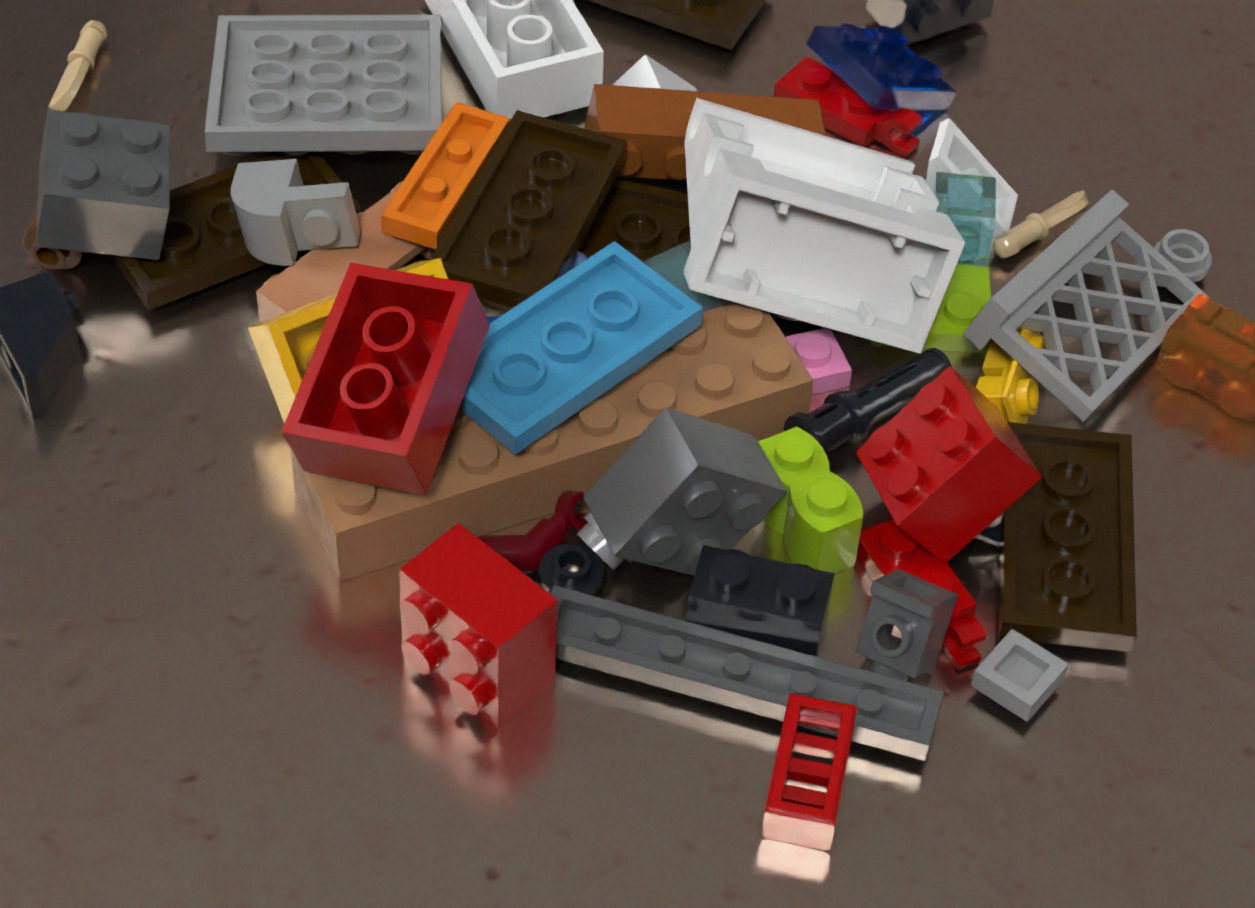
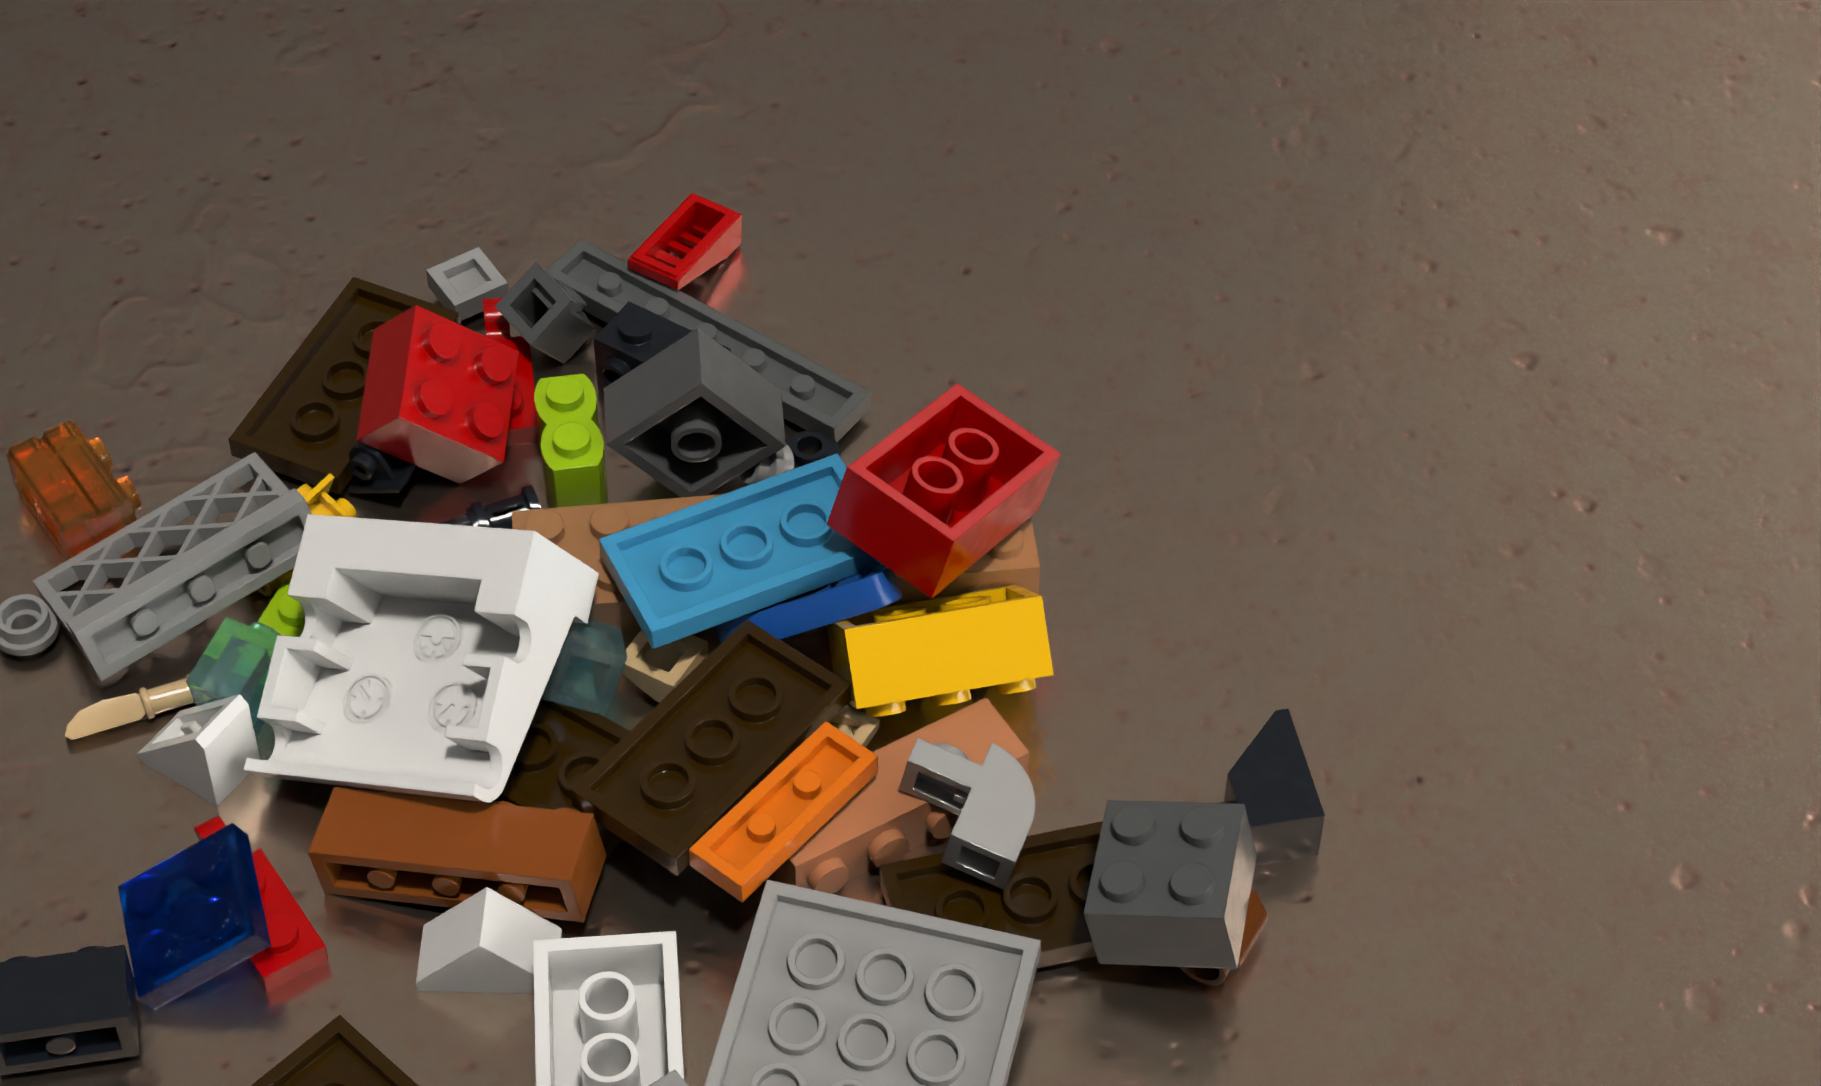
camera: 160 degrees left, 0 degrees up
red brick [399,523,558,729] -> none

